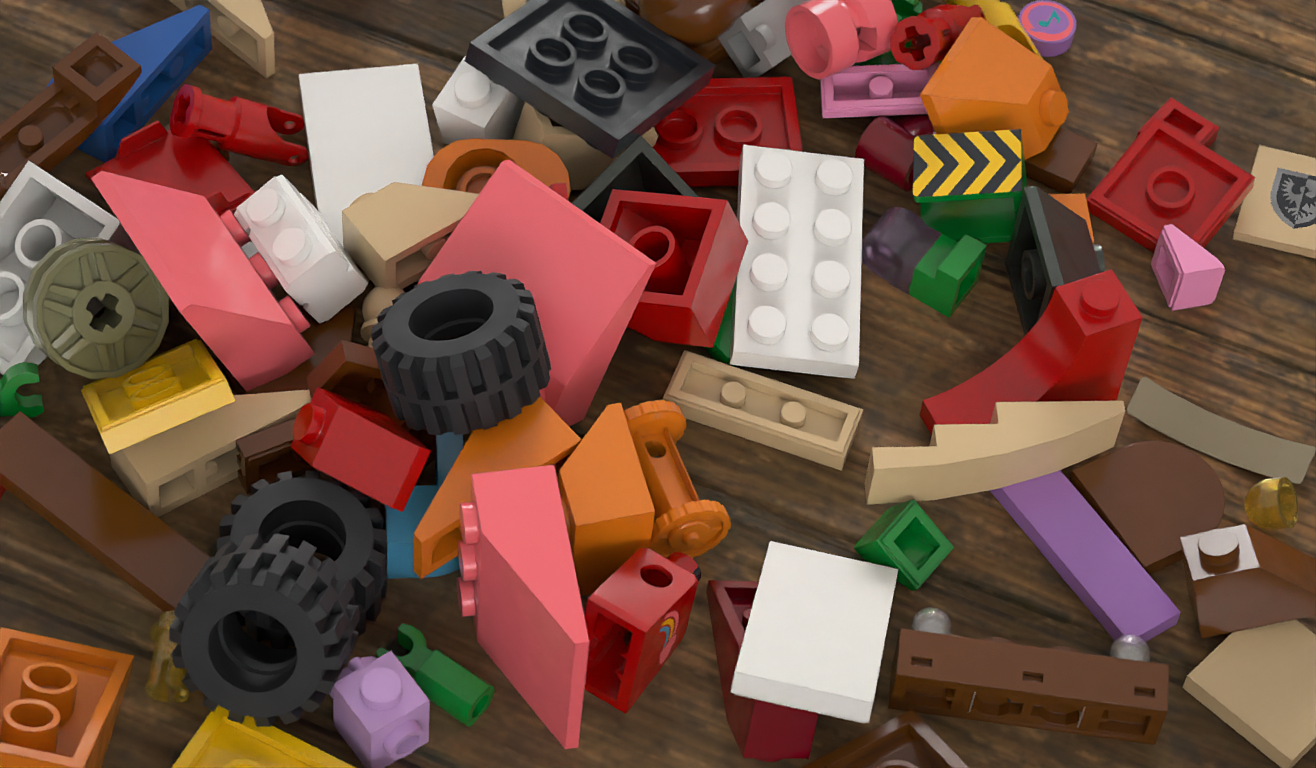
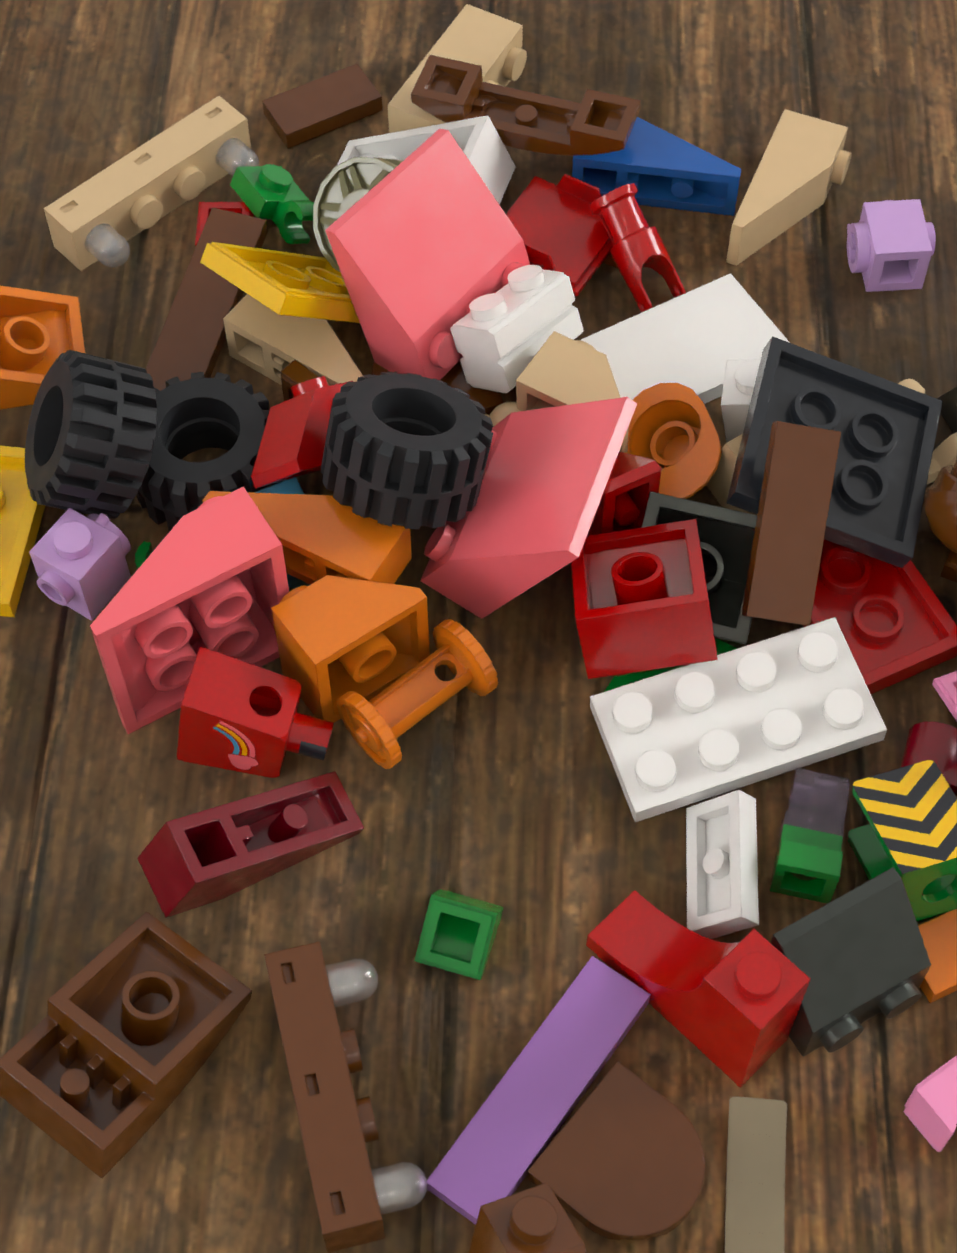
camera: 75 degrees right, 5 degrees up
tan tile [663,350,863,471] -> none
white tile [731,541,898,724] -> none
tan slope [864,401,1125,505] -> none
none -> white plate [686,790,759,939]
none -> reddish brown tile [741,421,841,626]

